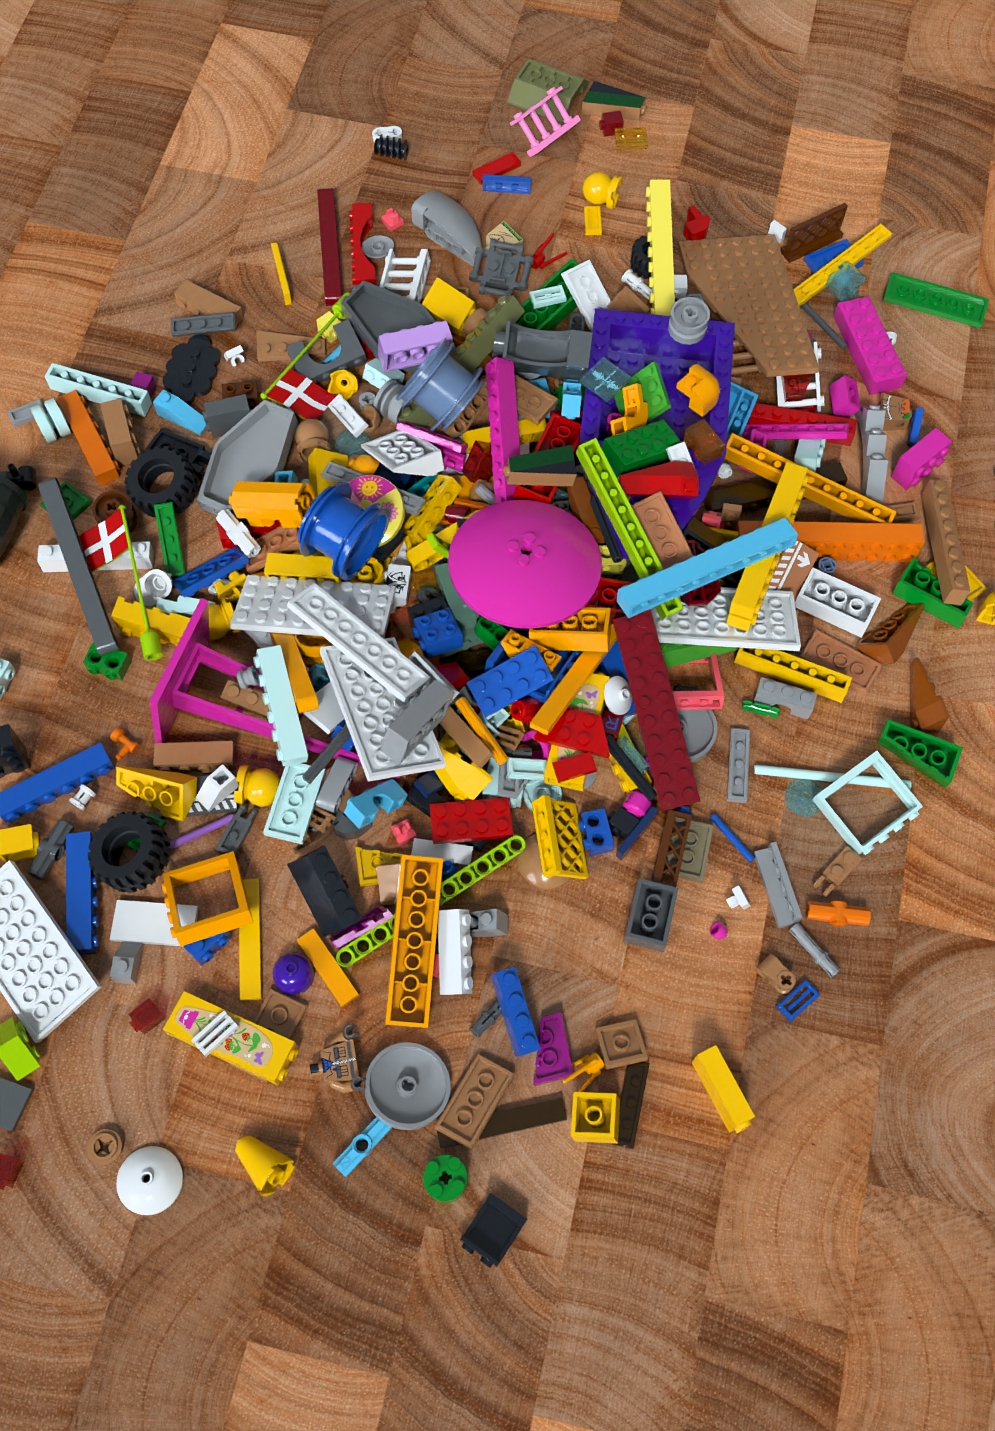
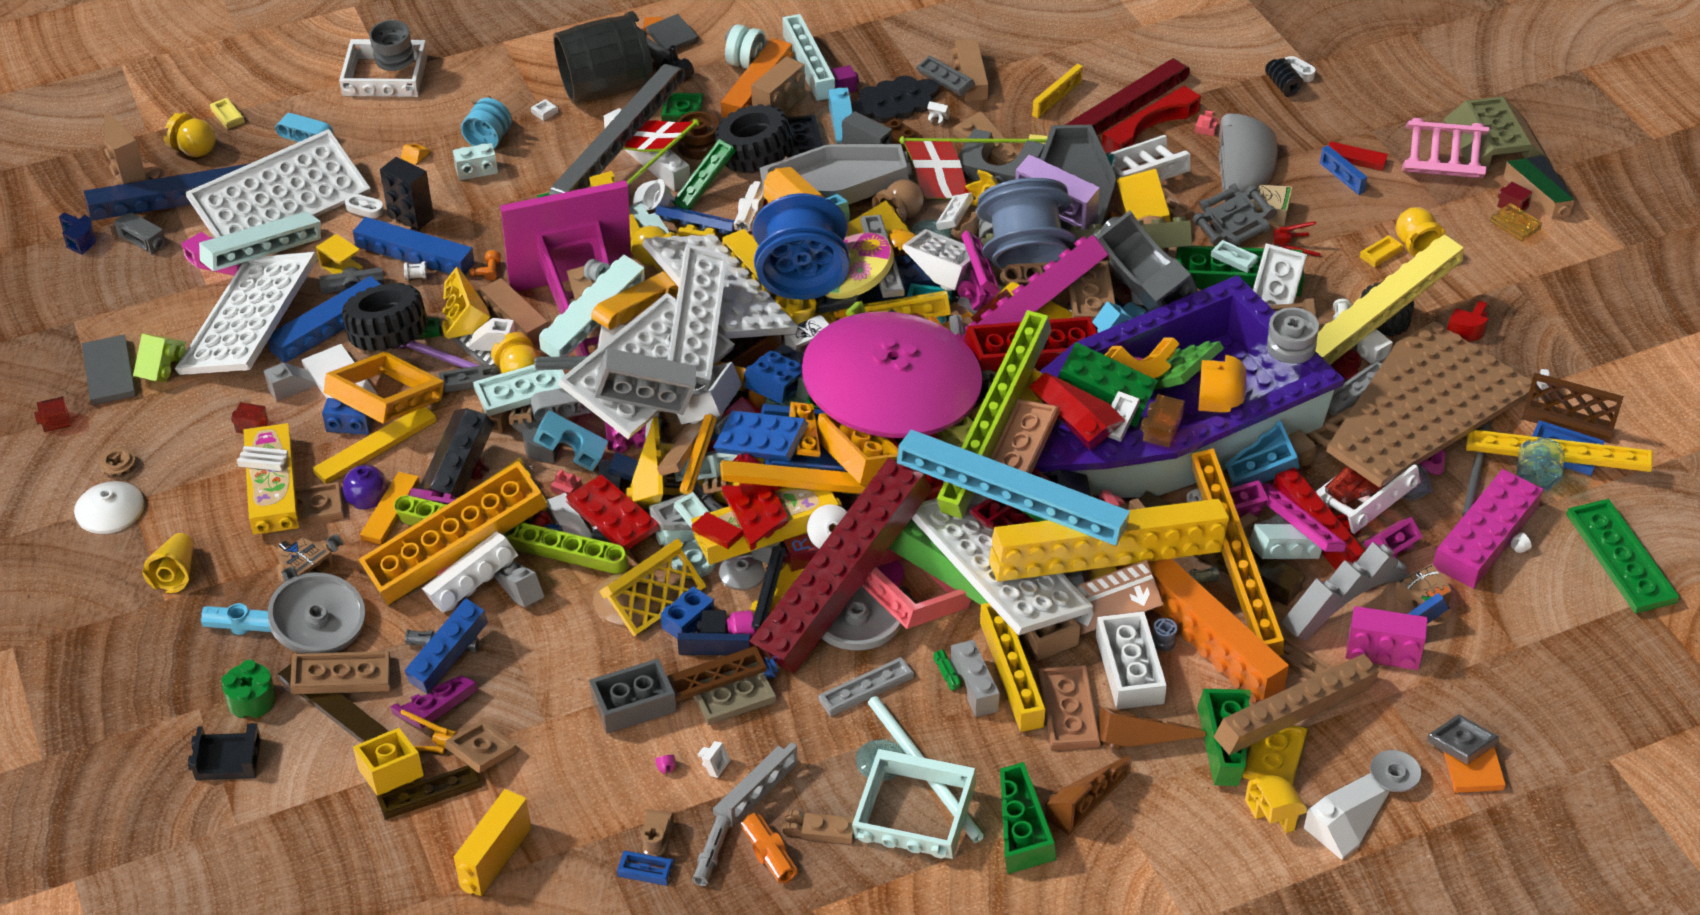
camera: 55 degrees right, 20 degrees down
light grey dish [361,235,394,258] -> none
slope [503,445,577,487] -> none
clear light blue tile [580,357,631,402] -> none
clear light blue tile [618,736,649,775] -> none
blue bar [710,813,755,863] -> none

